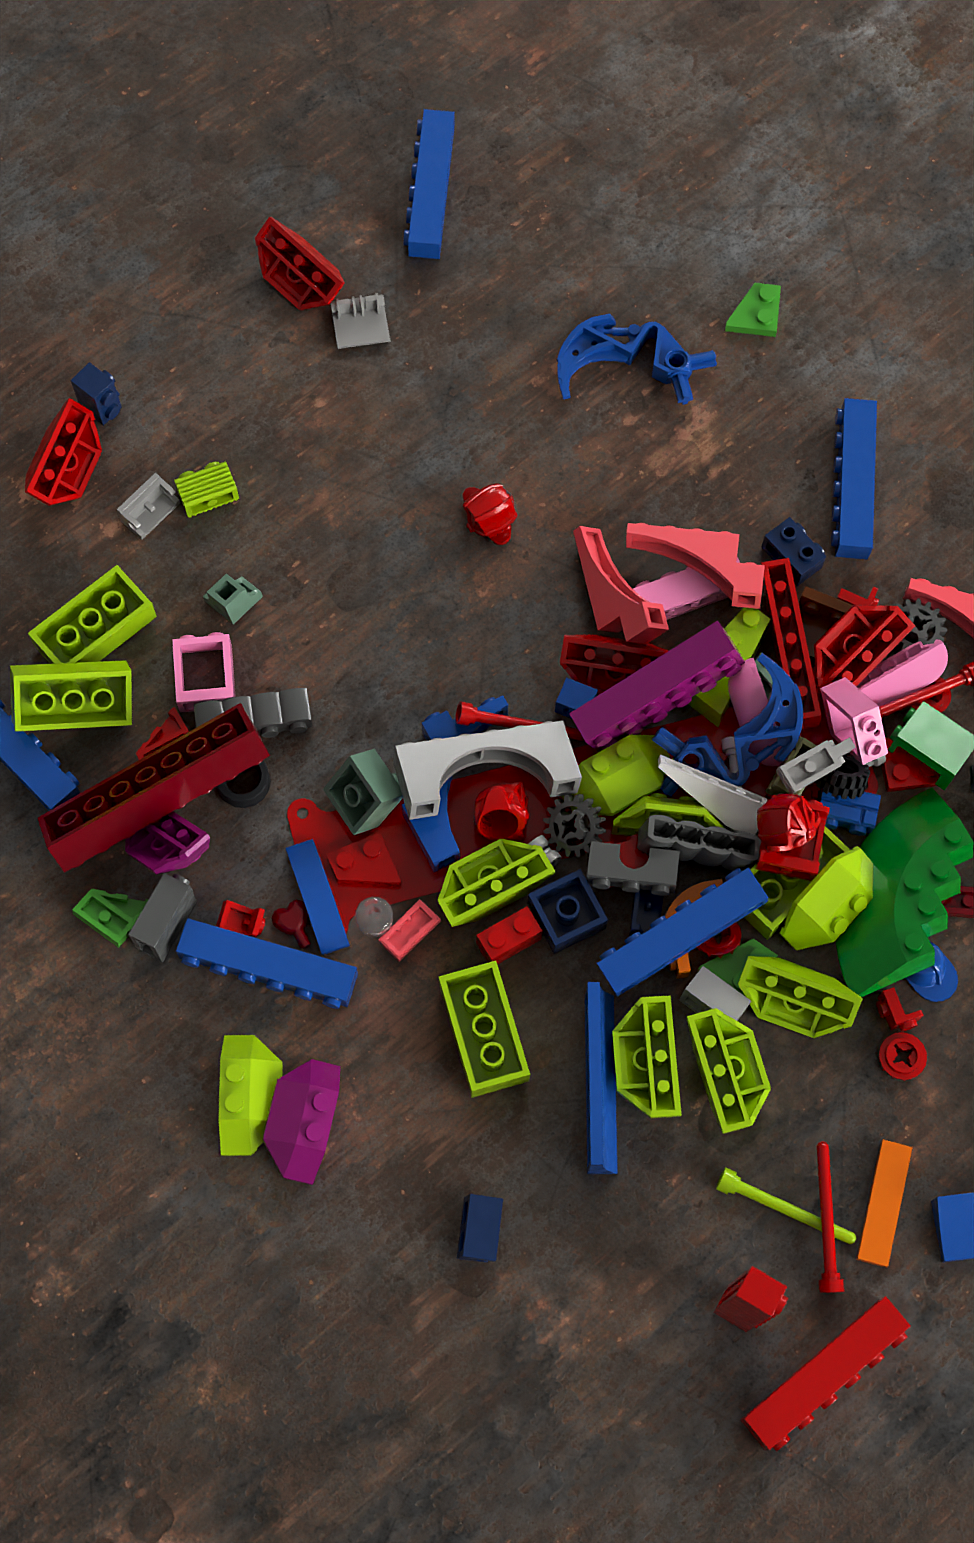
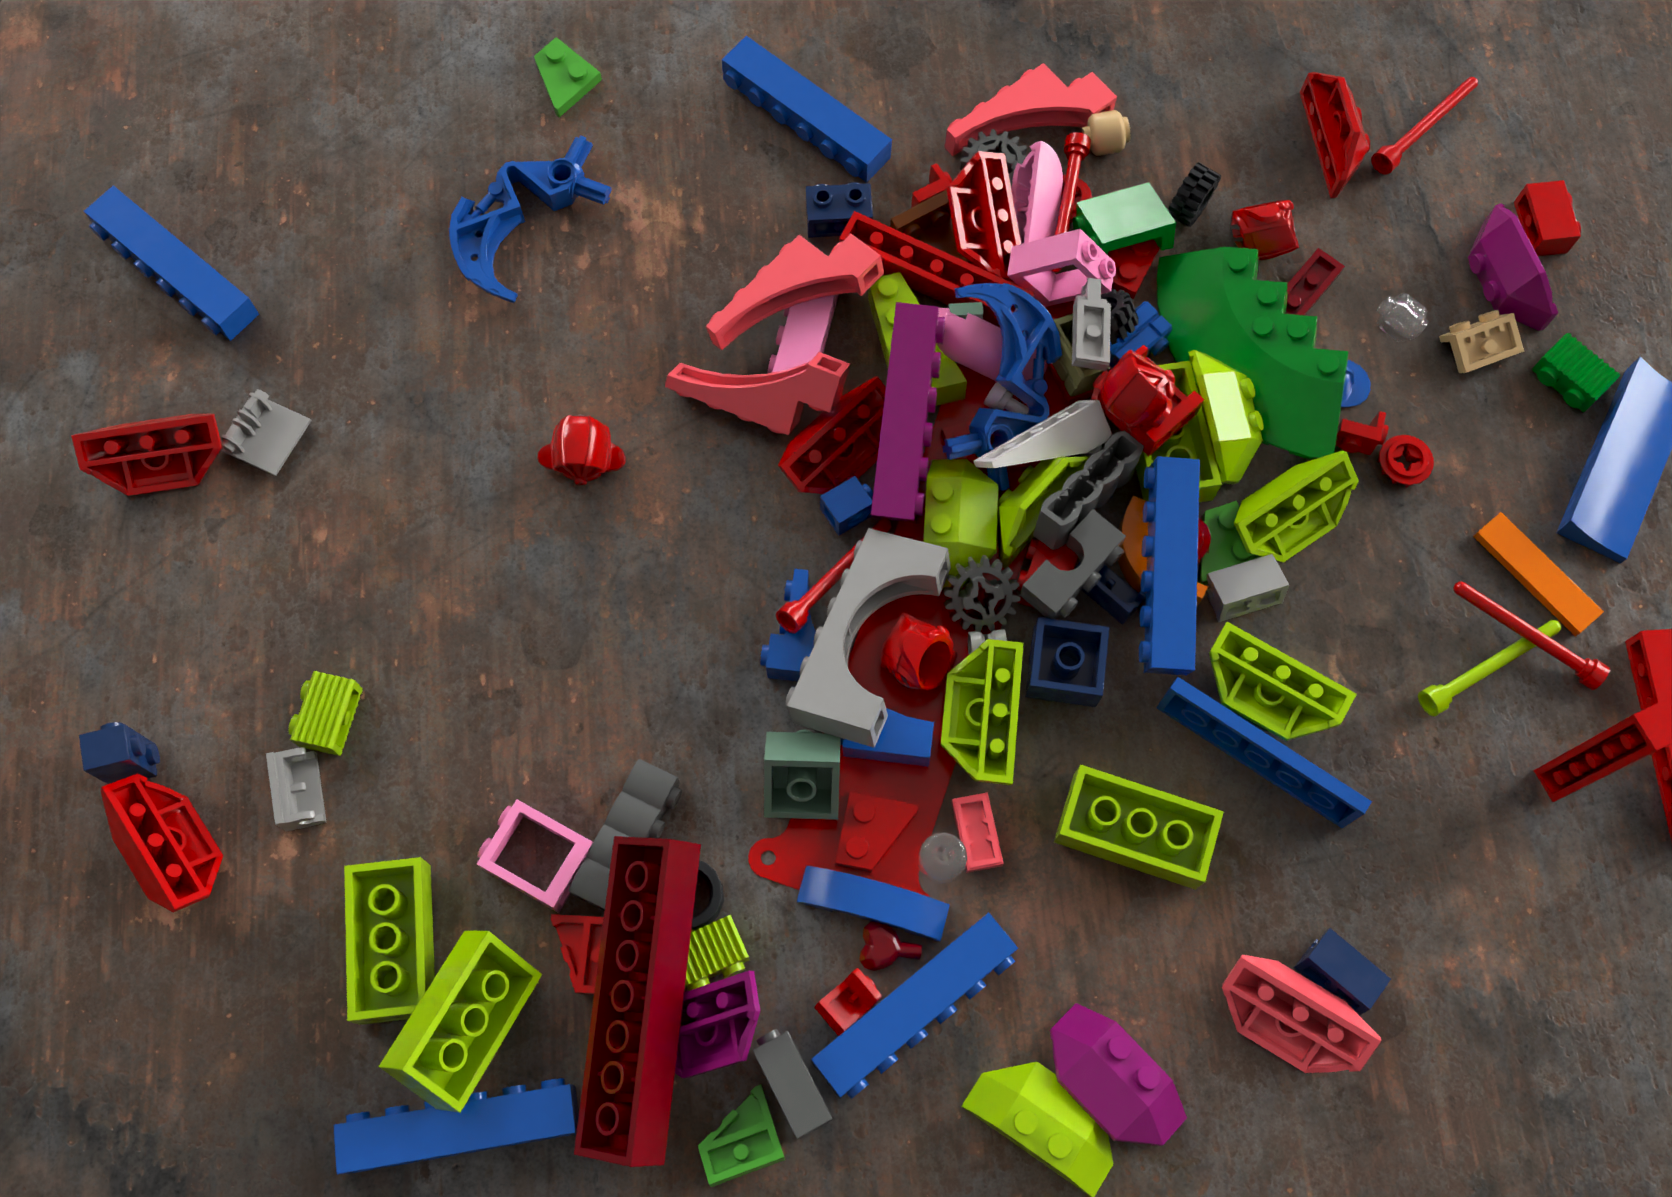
camera: 55 degrees left, 0 degrees up
sand green brick [203,573,263,624] -> none
red brick [476,906,543,965] -> none
lime wedge [687,1008,771,1134] -> none
none -> lime brick [684,915,750,991]
none -> coral wedge [1222,955,1381,1073]

